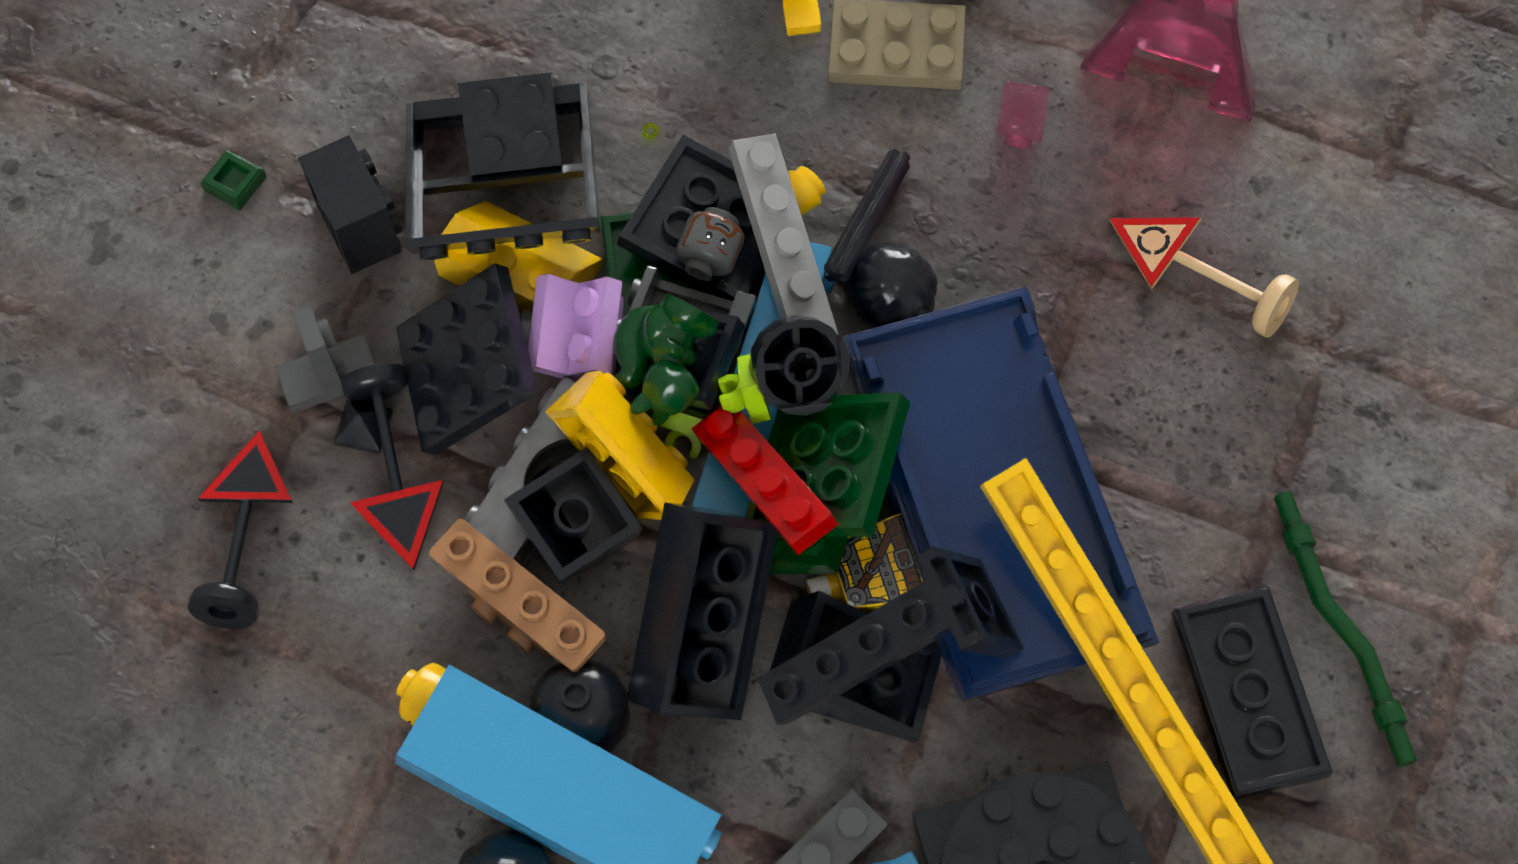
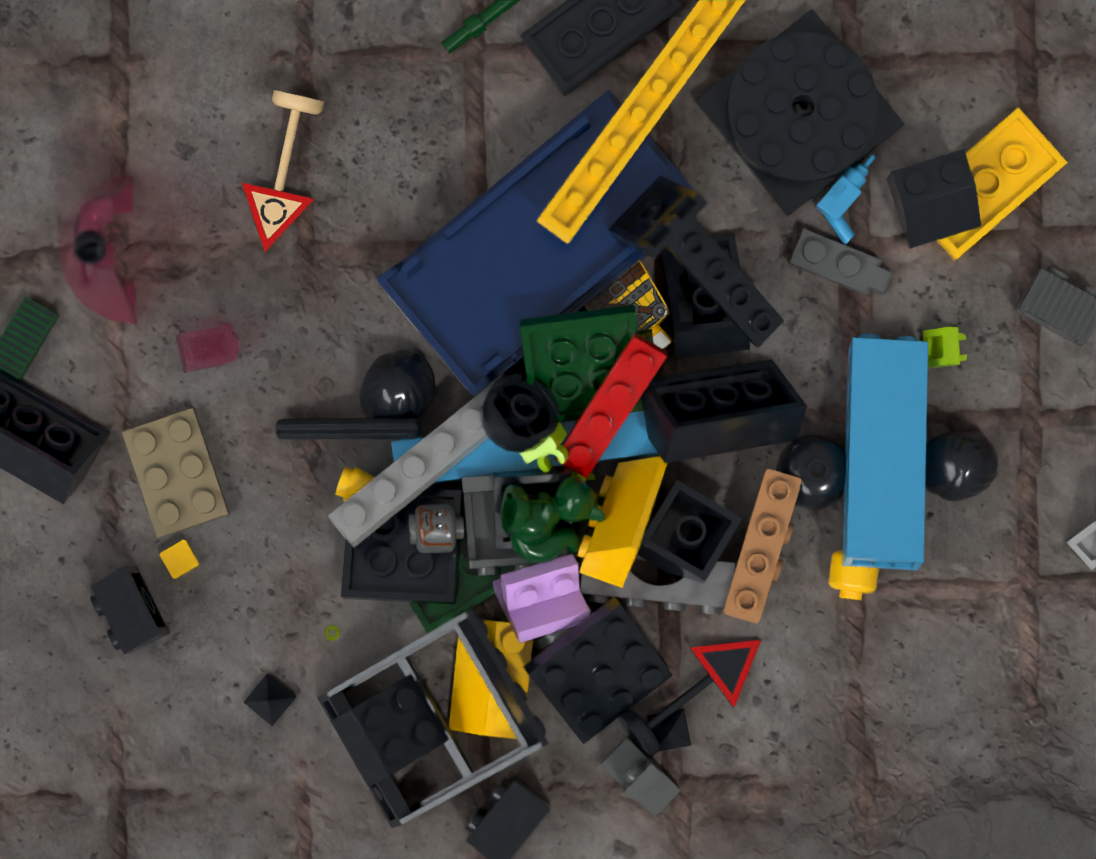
camera: 115 degrees left, 20 degrees up
black piece [188,431,293,629] -> none
none -> black slope [243,673,296,726]

